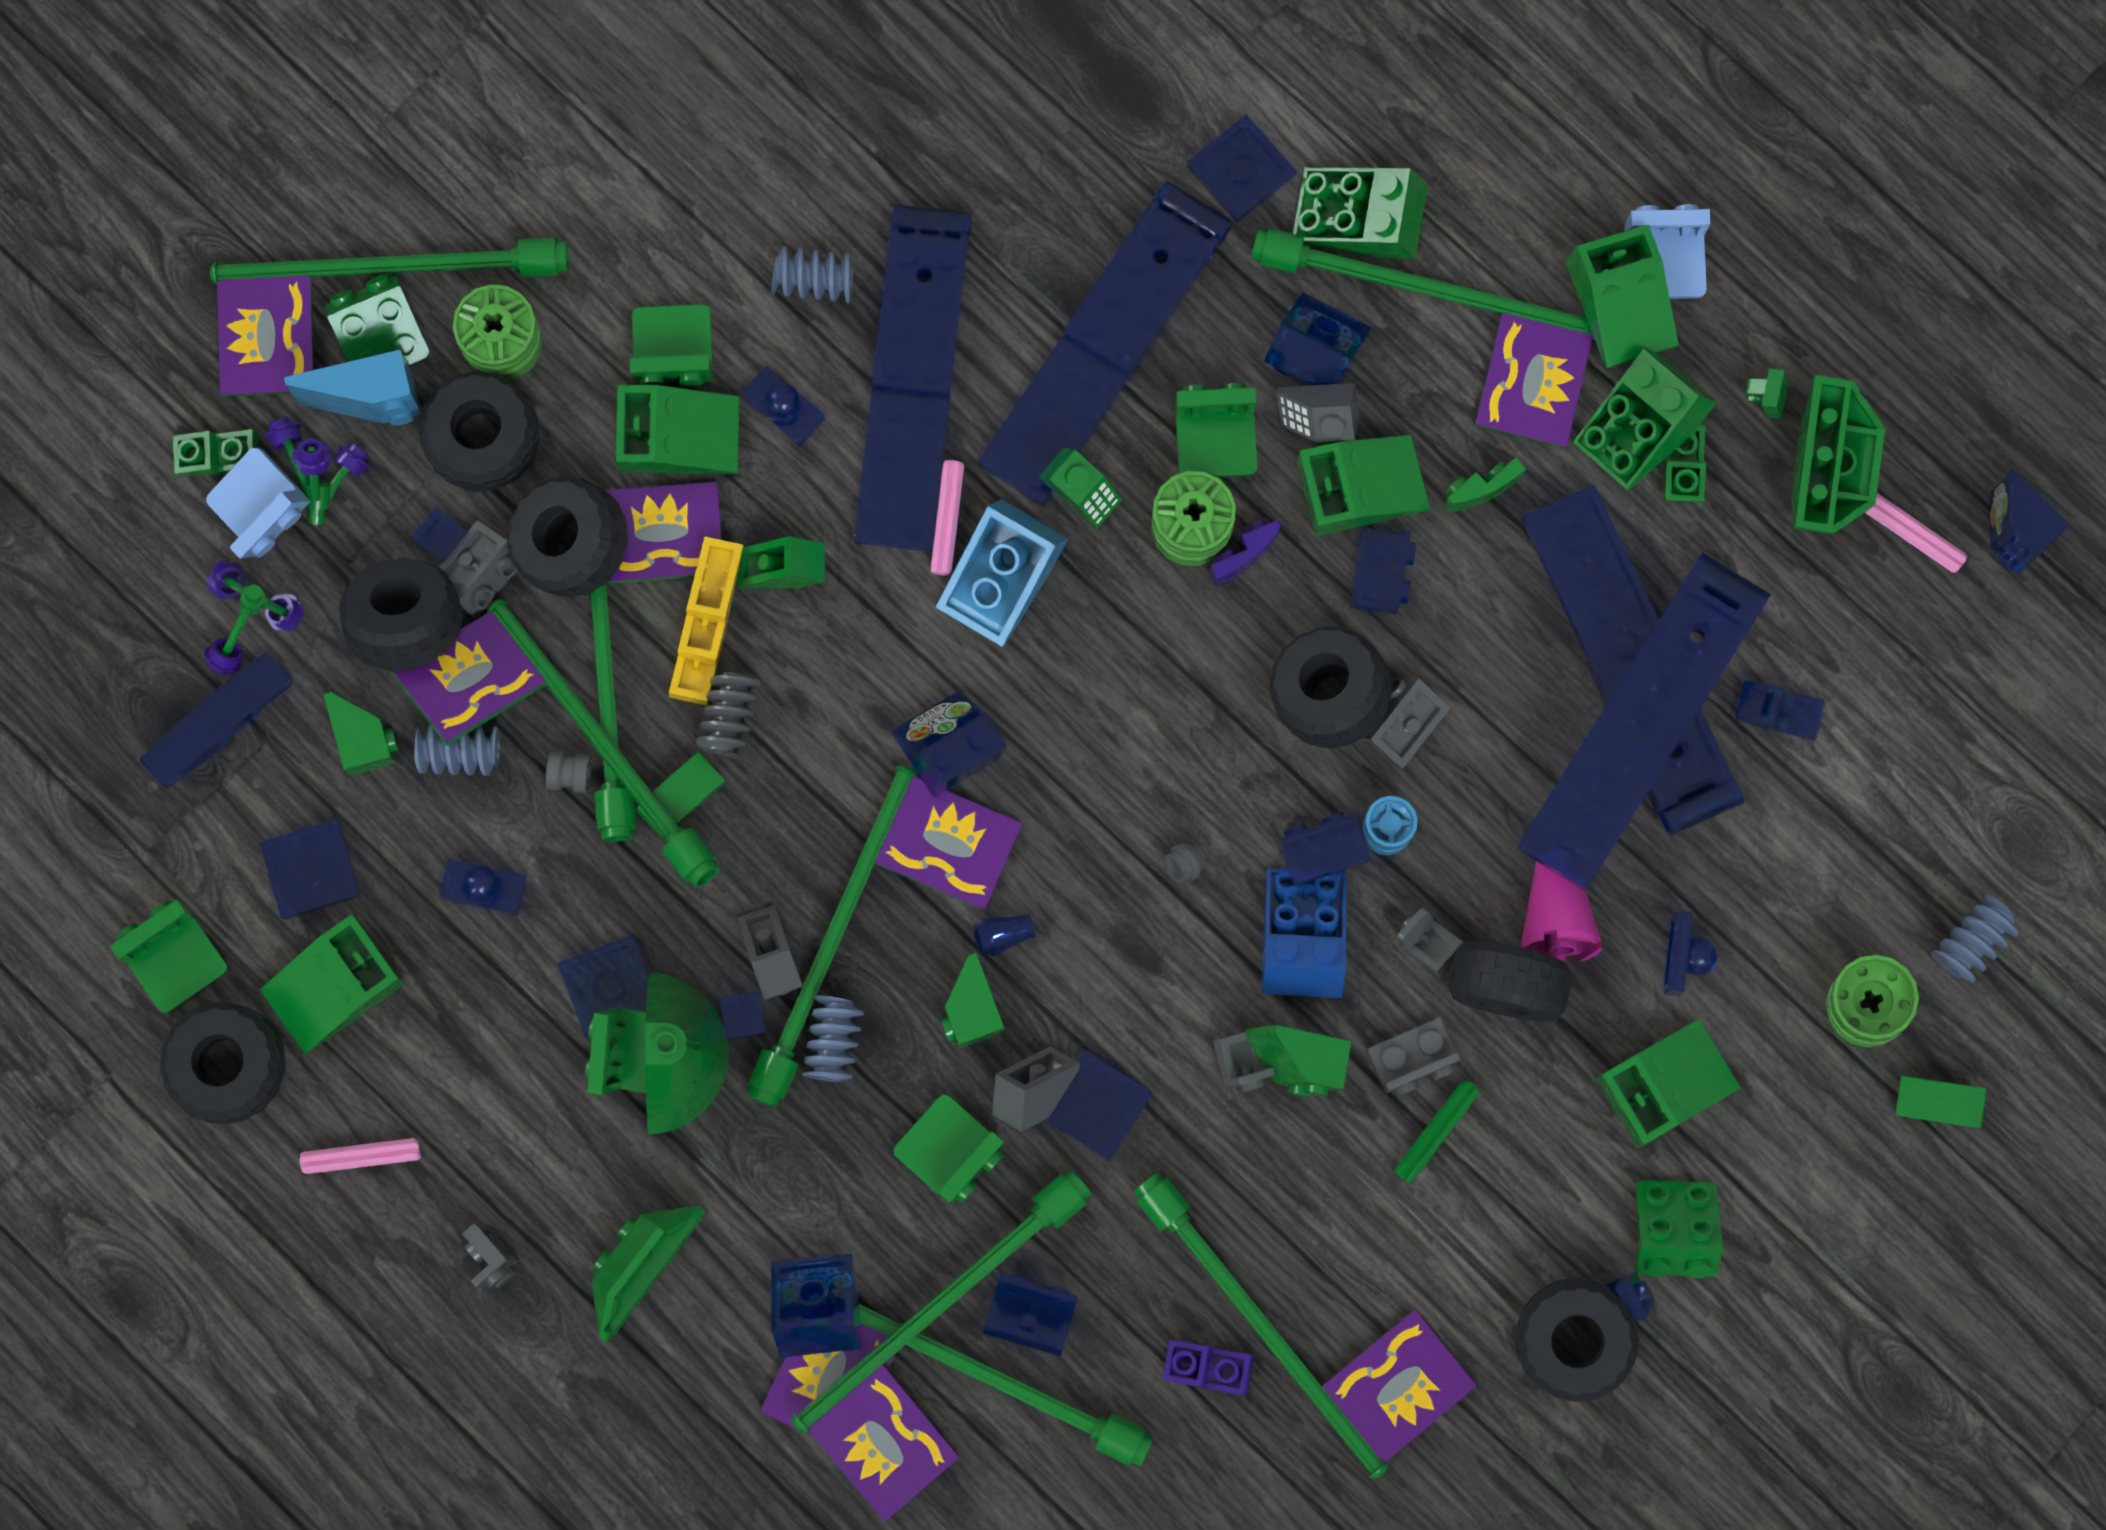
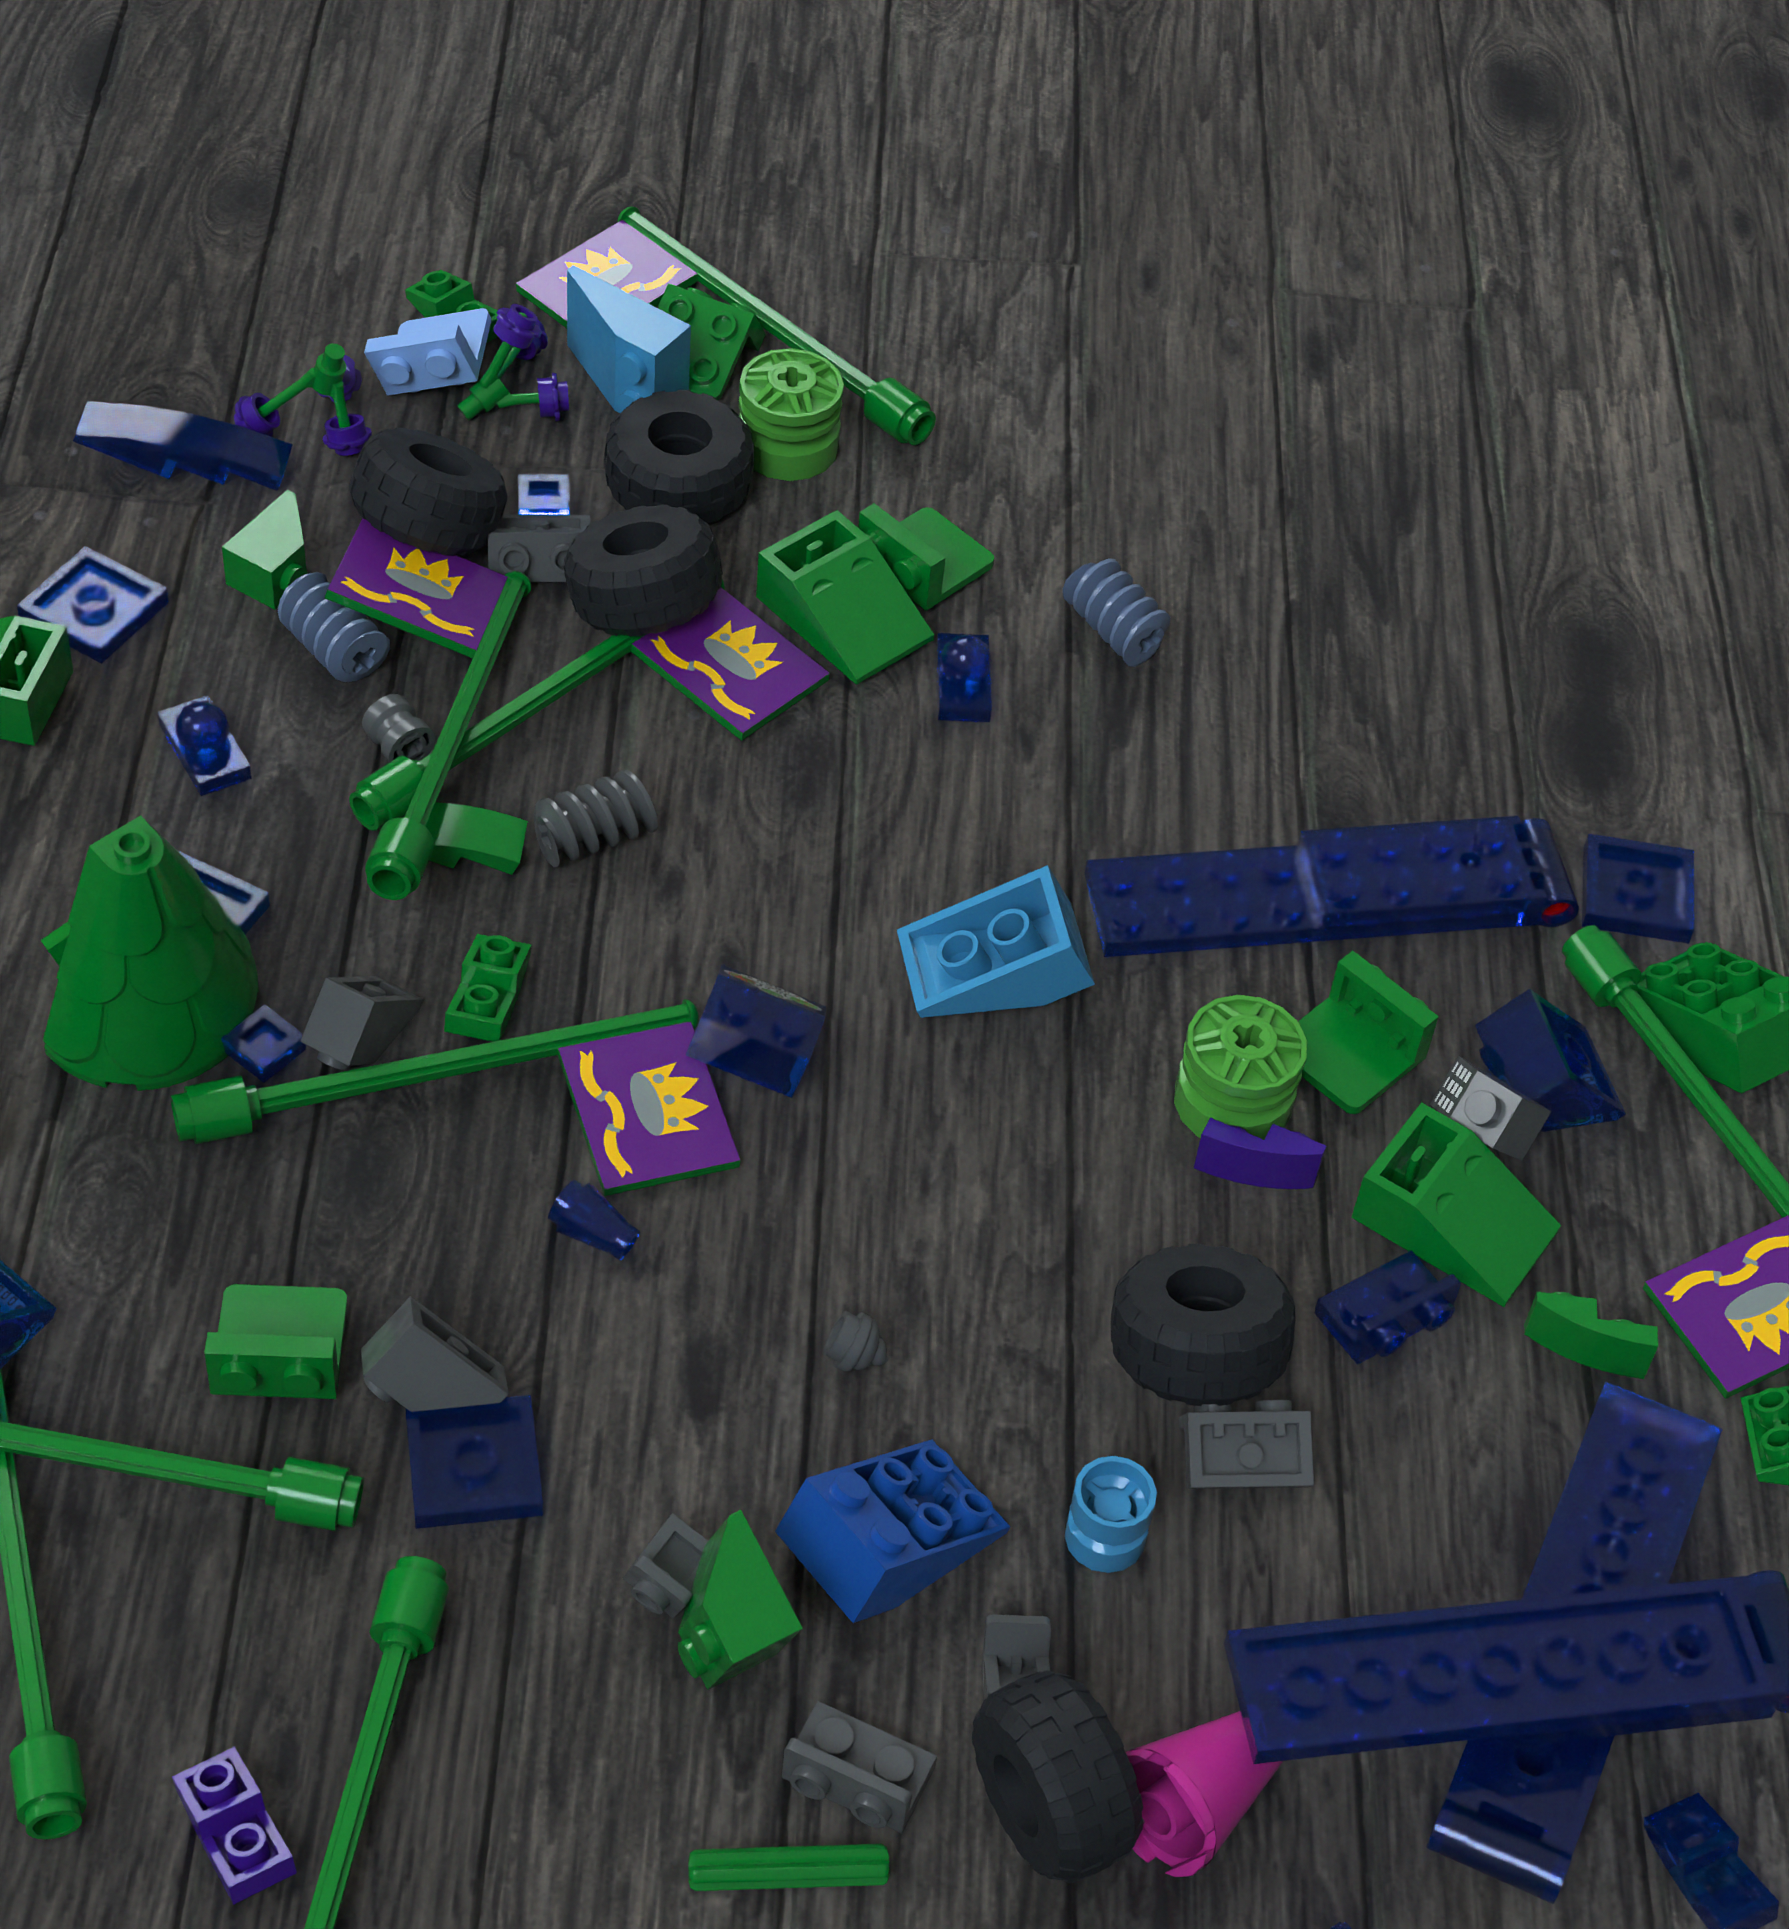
camera: 45 degrees right, 30 degrees down
yellow slope [669,536,743,706] -> none
green slope [737,536,825,589] -> none
sand blue piece [801,995,864,1082] -> none
clear blue hinge [854,204,972,552] -> none
bright pink axle [931,460,964,576] -> none
green slope [940,953,1004,1049] -> none
clear blue bracket [983,1274,1078,1357] -> none
green slope [1039,448,1122,529] -> none
clear blue bracket [1278,812,1371,886] -> none
none -> green slope [444,934,532,1042]

